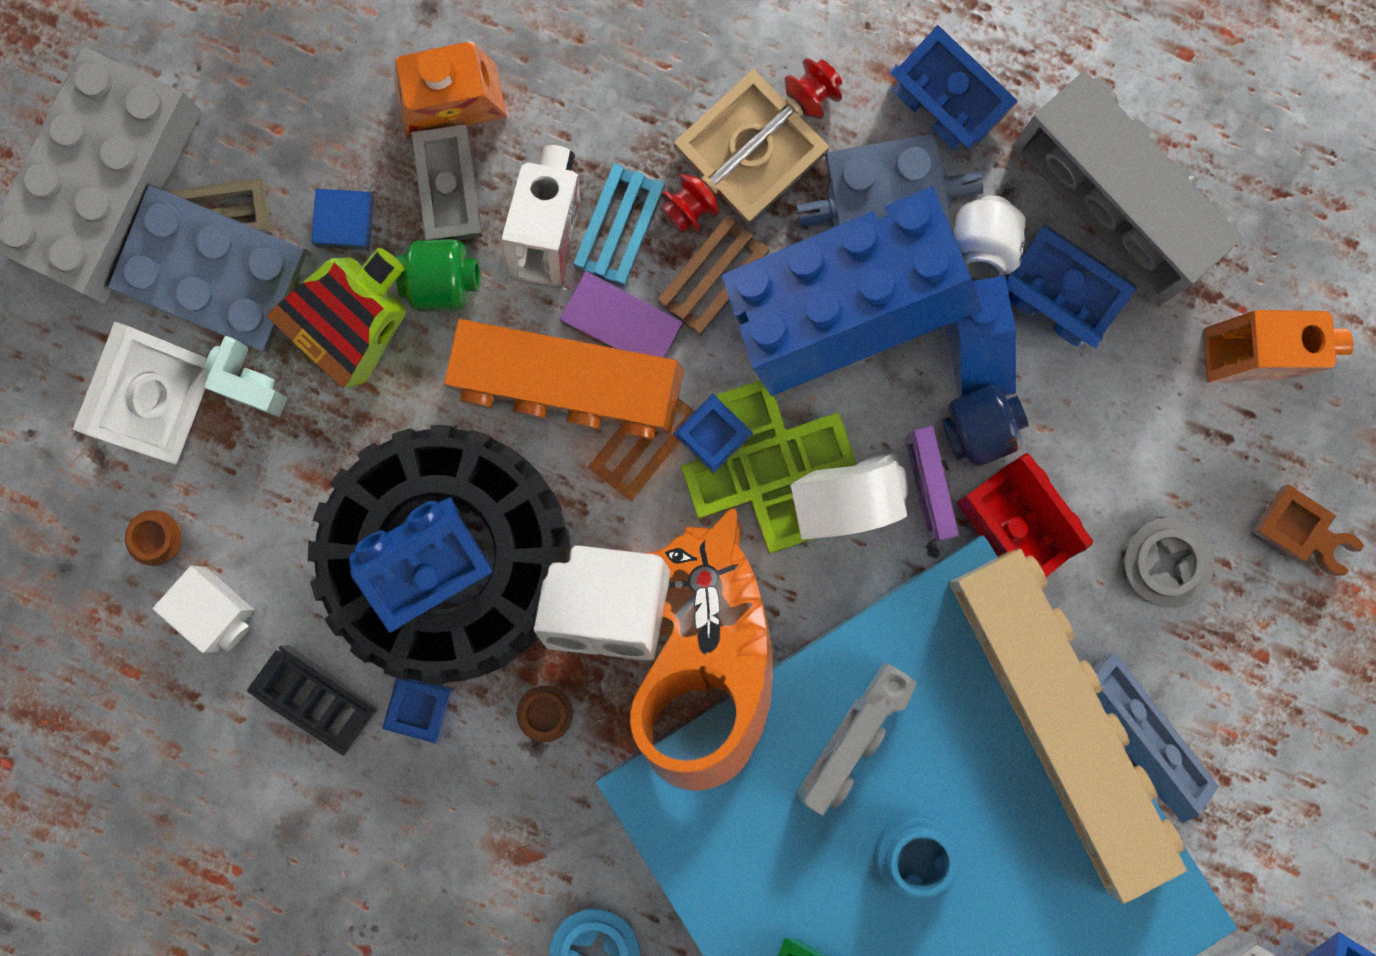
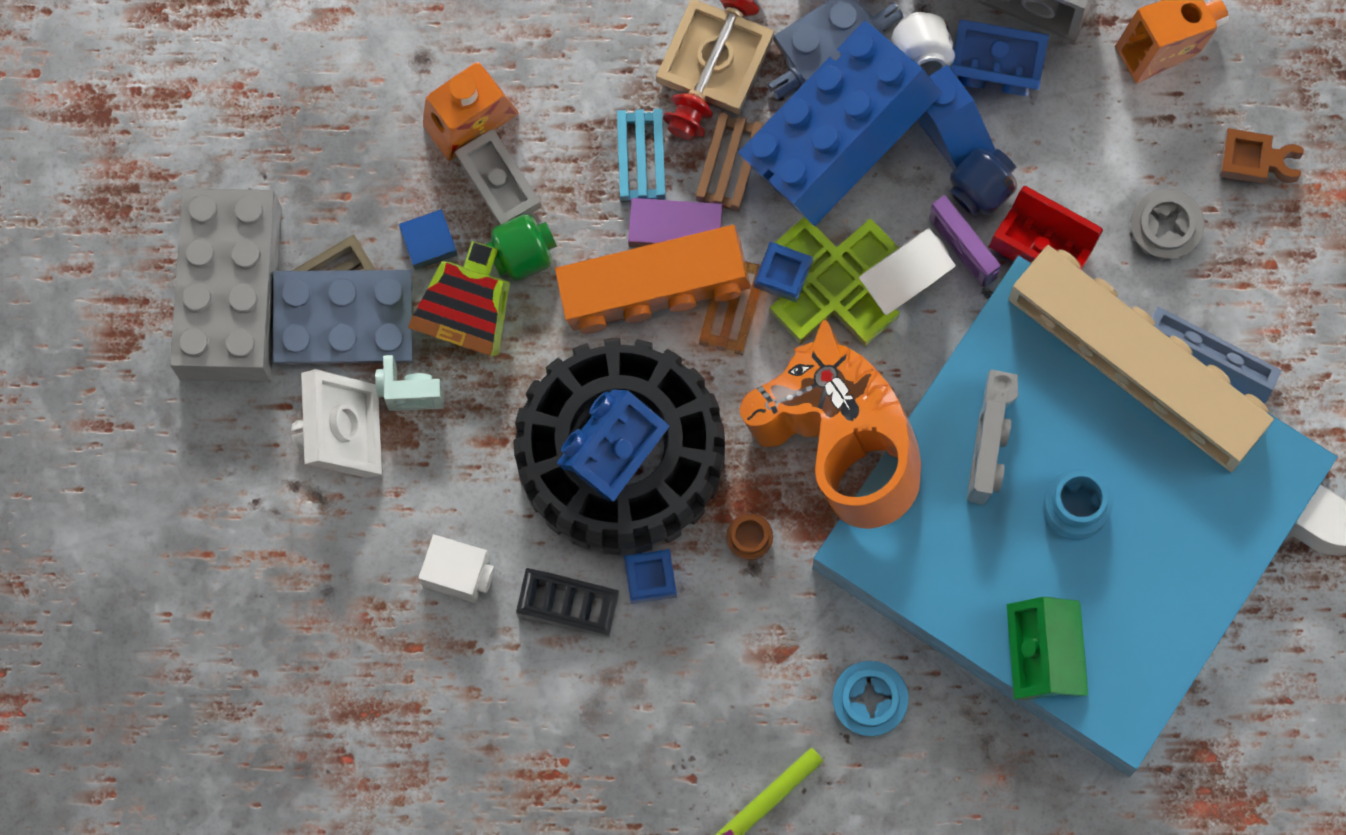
camera: 20 degrees left, 10 degrees down
dark orange plate [125,510,183,566] -> none
white torso [502,145,580,288] -> none
white piece [534,545,671,661] -> none

